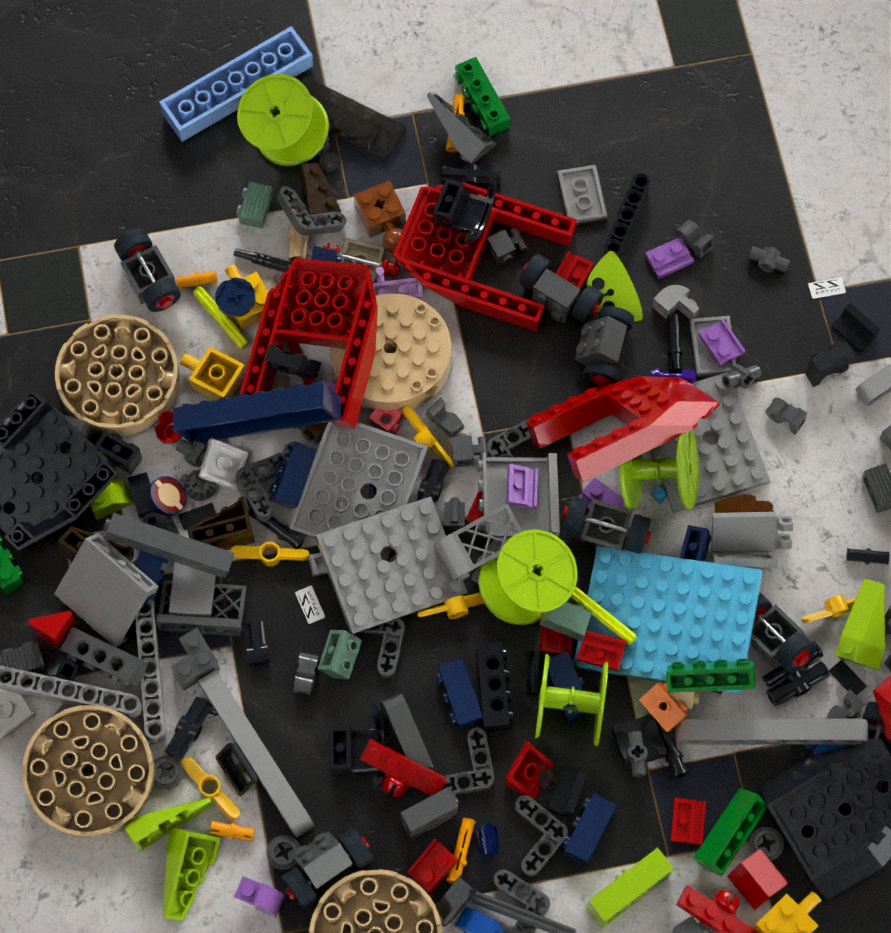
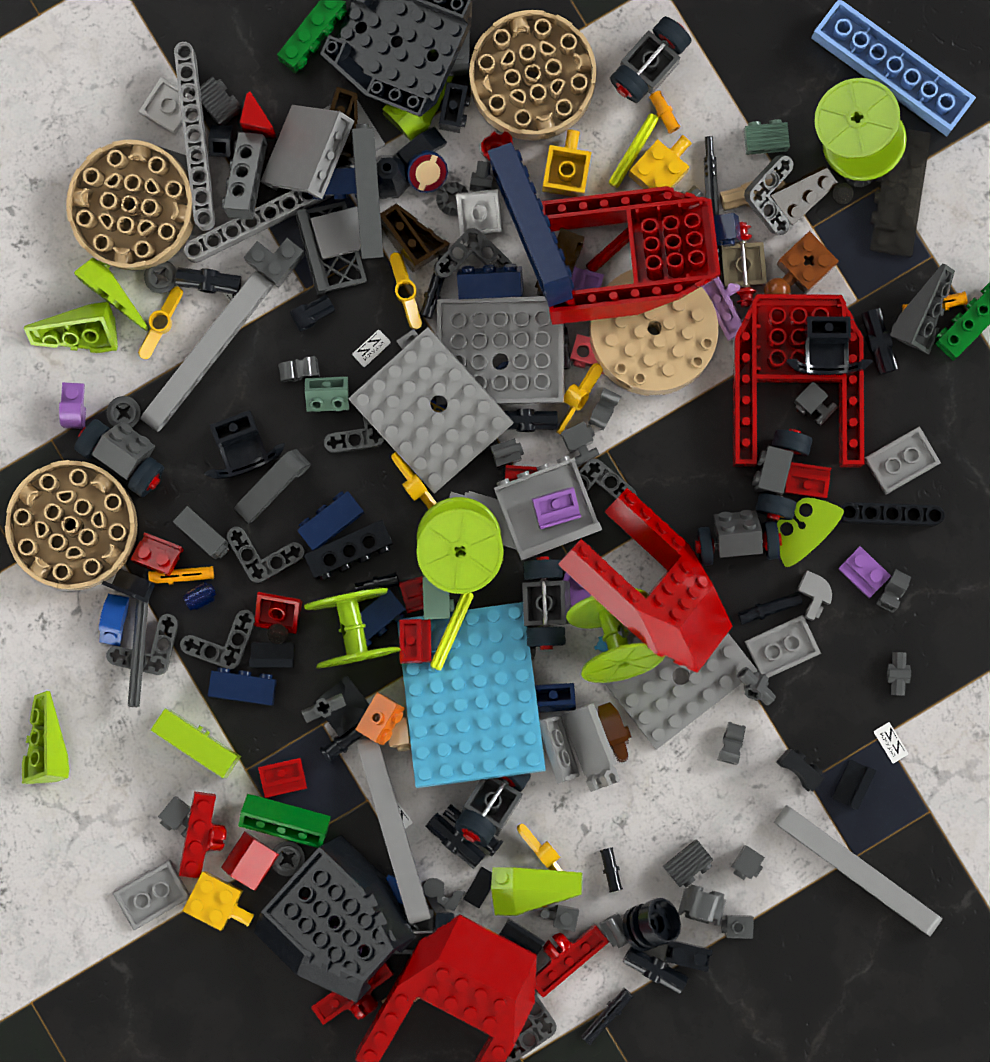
camera: 70 degrees right, 15 degrees up
black sticker [178,503,216,530] -> none
light orange pin [210,820,255,842] -> none
dark blue tile [215,277,256,317] -> none
black piece [216,743,259,796] -> none
black brick [264,345,322,379] -> none
red plate [360,739,447,798] -> none
light grey piece [434,504,522,582] -> none
dark purple hinge [651,368,696,383] -> none
green brick [666,658,756,693] -> none
medium lavender plate [698,319,746,367] -> none

